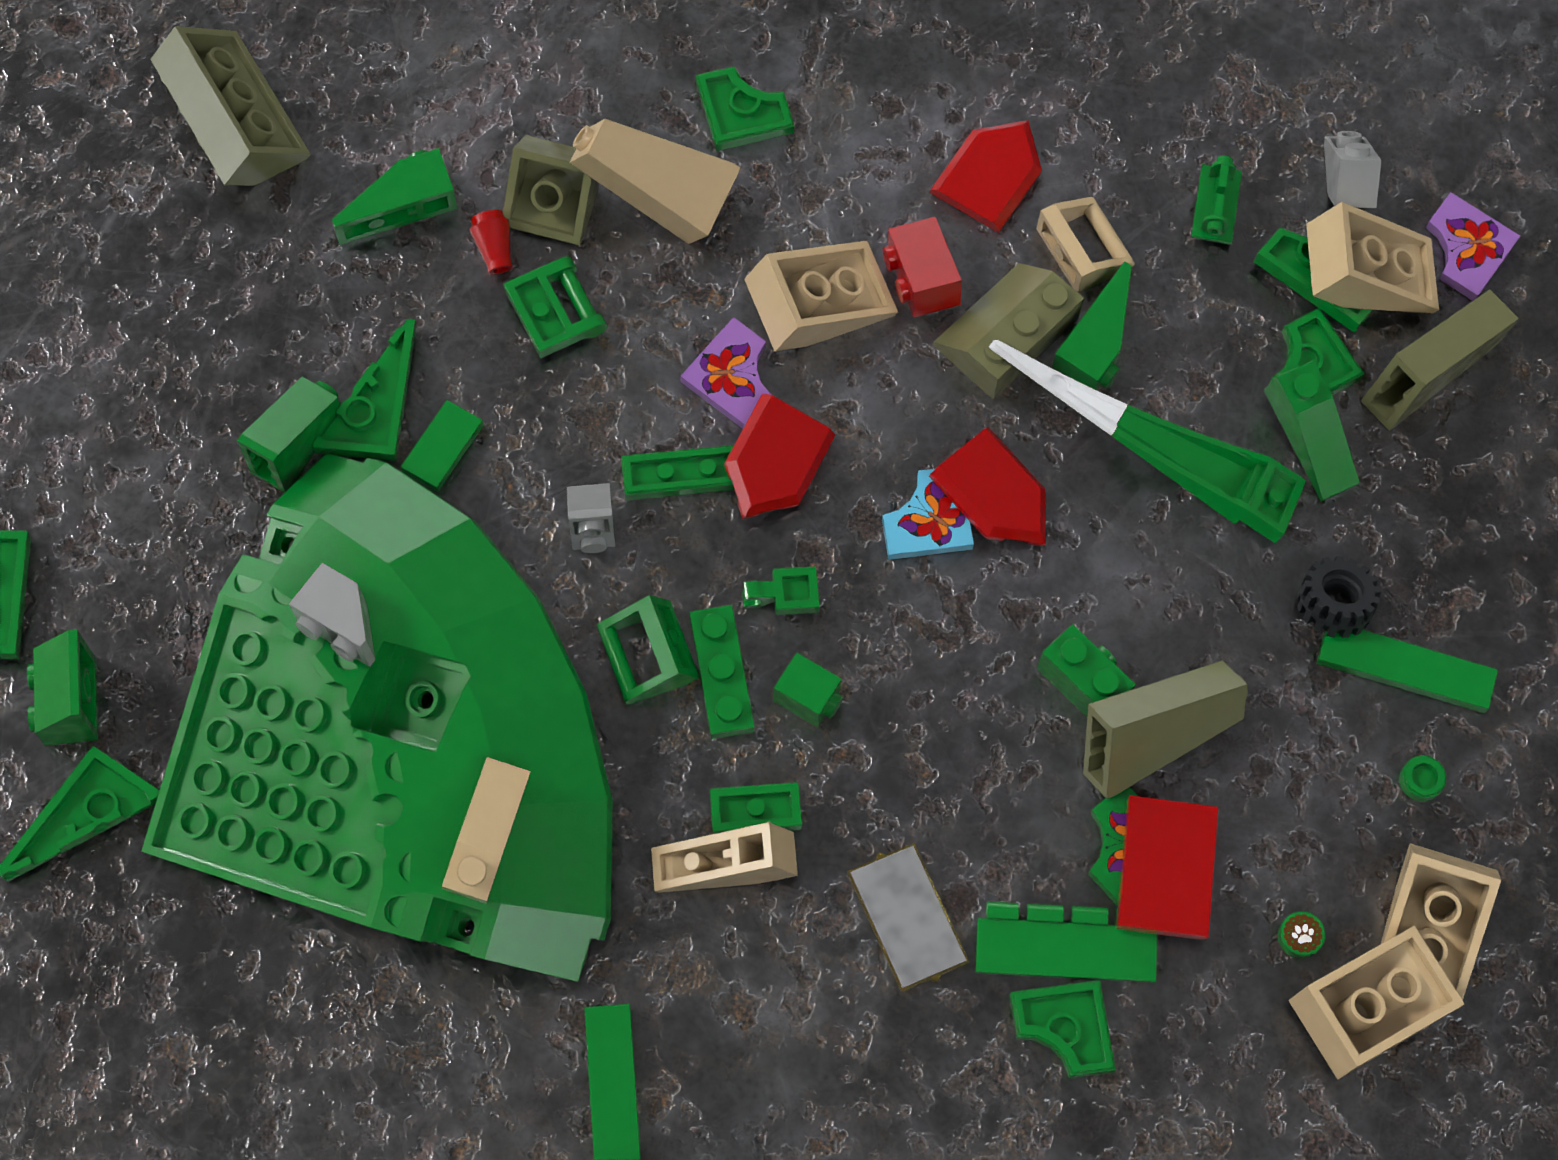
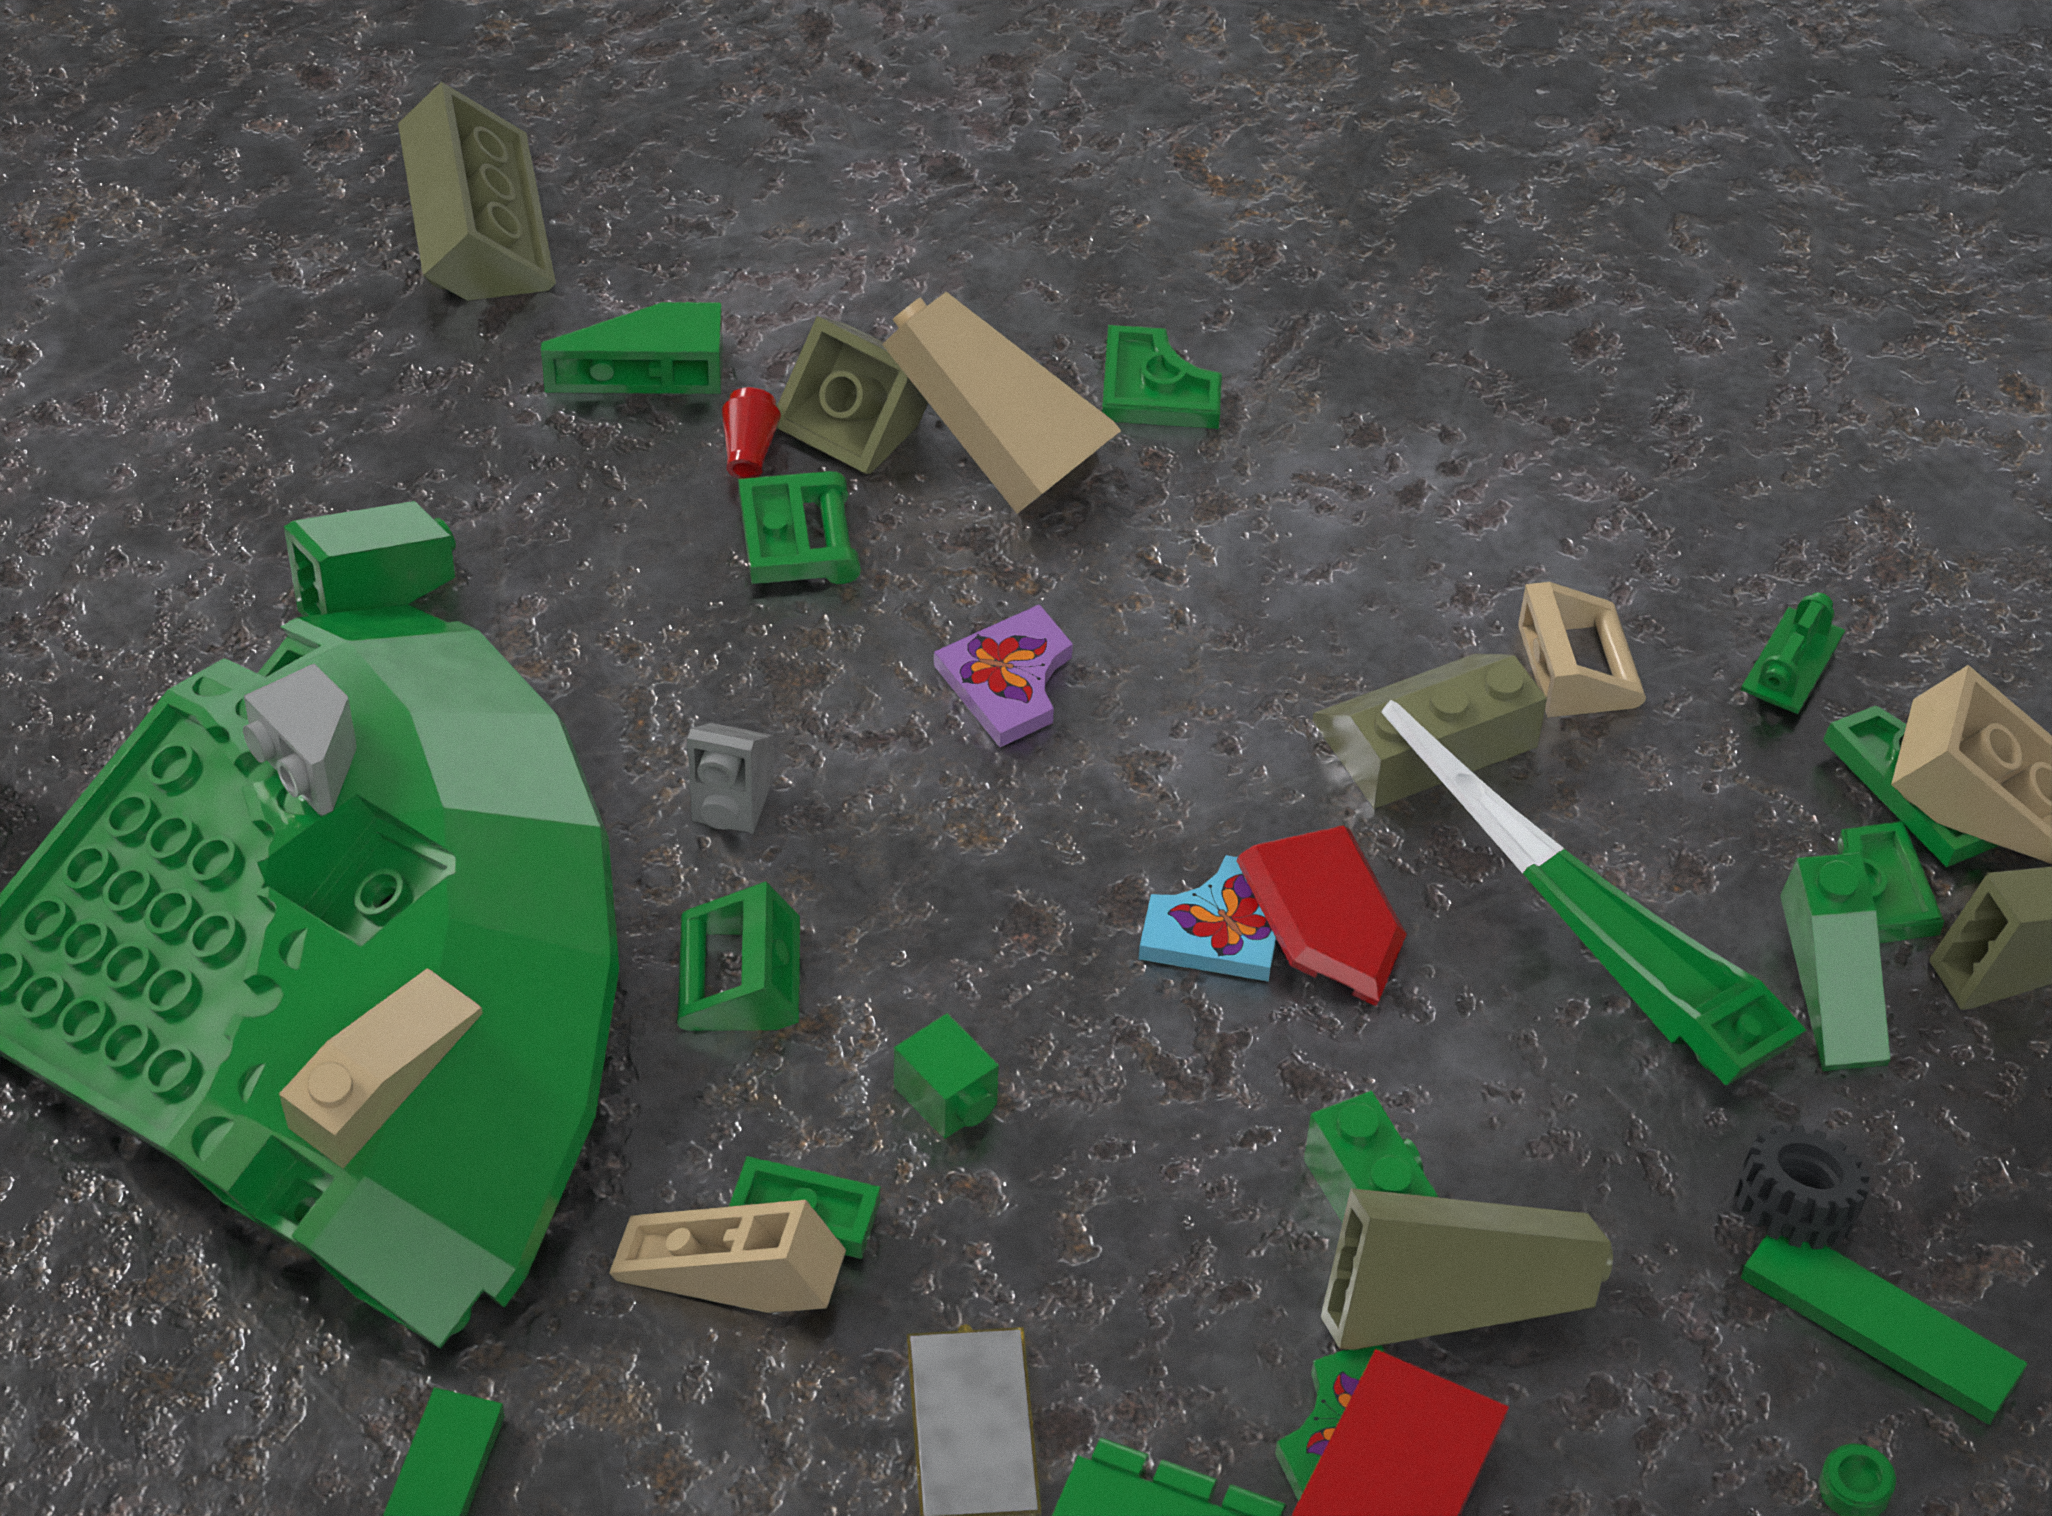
camera: 20 degrees right, 20 degrees down
green wing [313,319,417,461] -> none
green tile [401,400,484,493] -> none
green tile [621,445,735,501] -> none
green plate [689,605,754,739] -> none
red tile [724,393,836,520] -> none
green plate [742,566,820,615] -> none
tan slope [744,241,898,352] -> none
brick [883,217,962,318] -> none
red tile [930,120,1042,233] -> none
green slope [1052,261,1132,391] -> none
light grey slope [1324,131,1381,208] -> none

